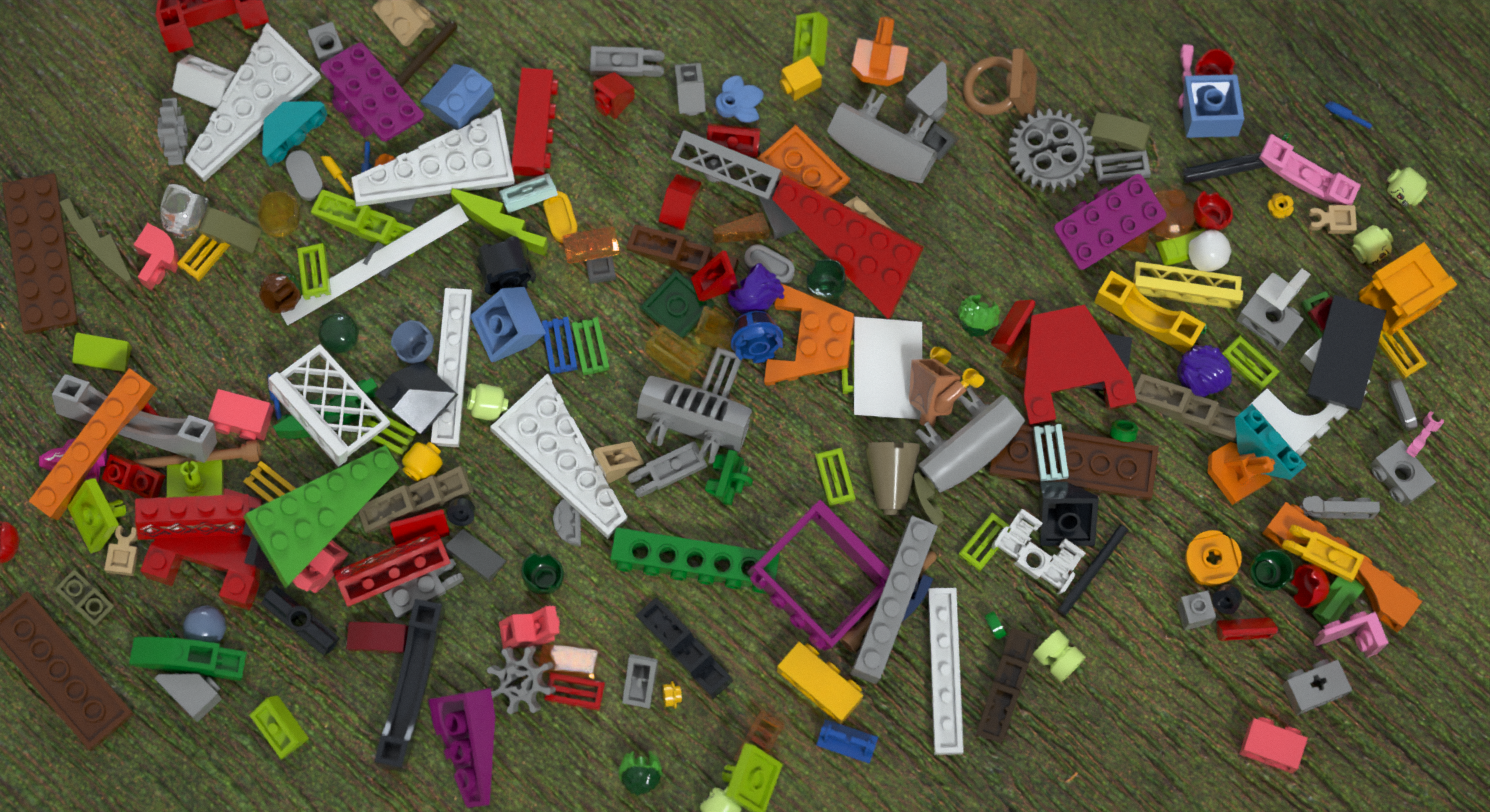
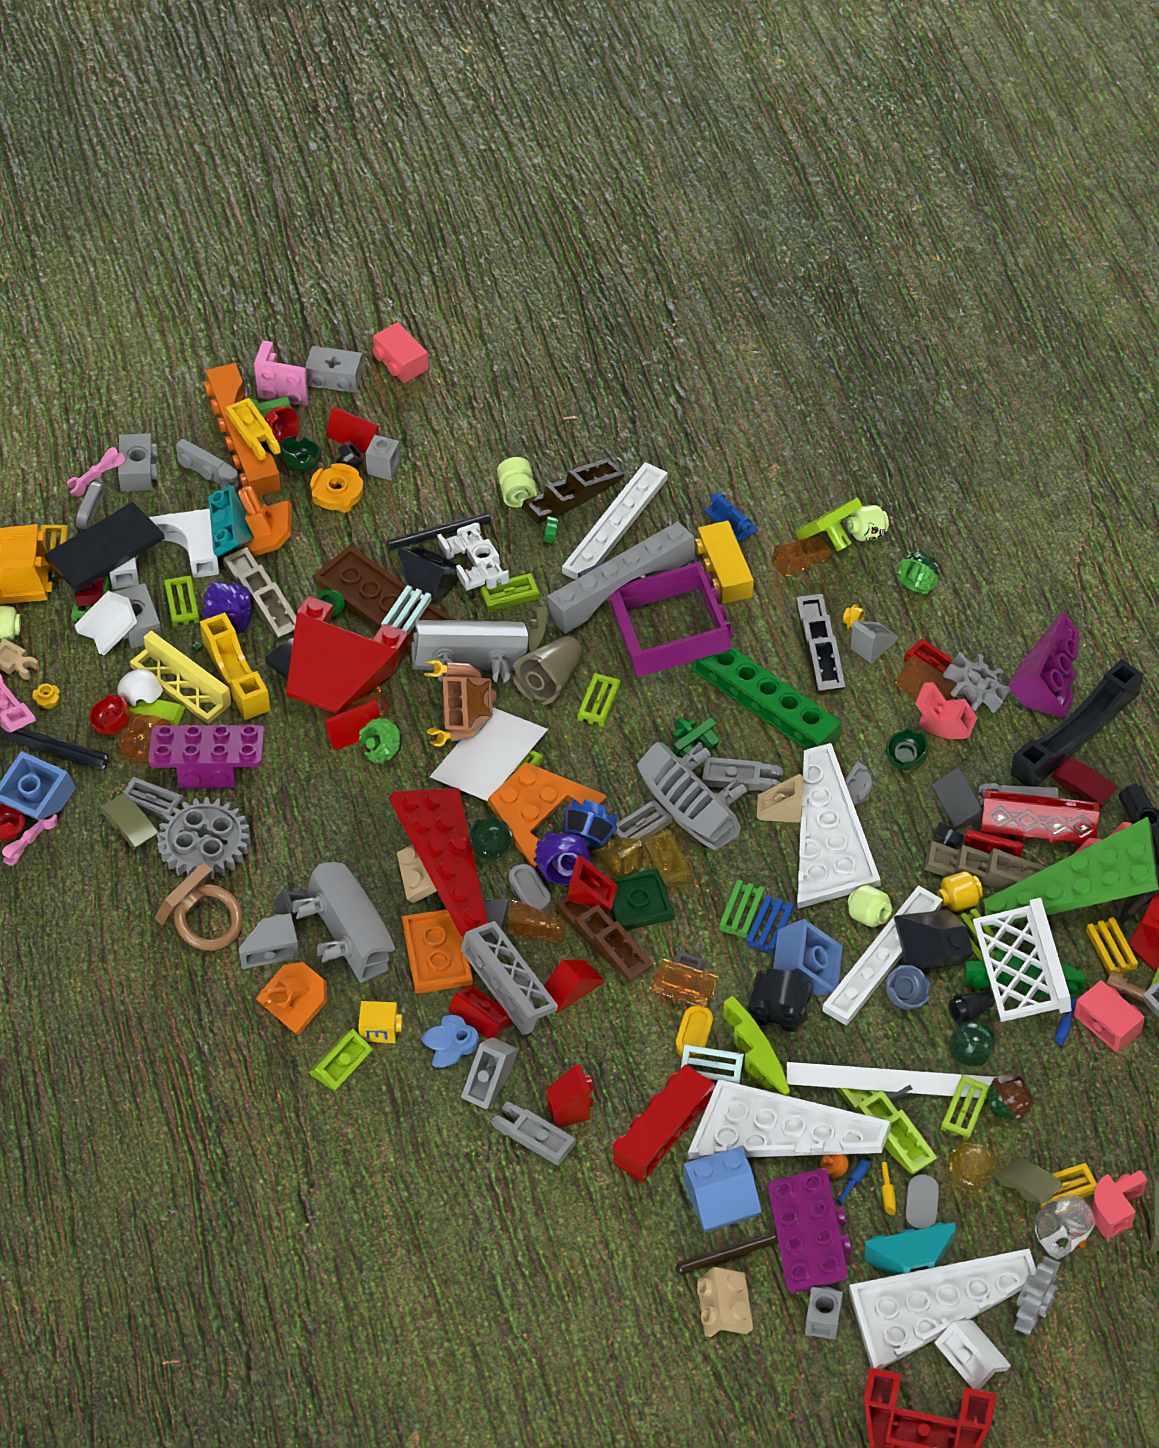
camera: 145 degrees left, 20 degrees down
none -> black cone [948,990,994,1023]

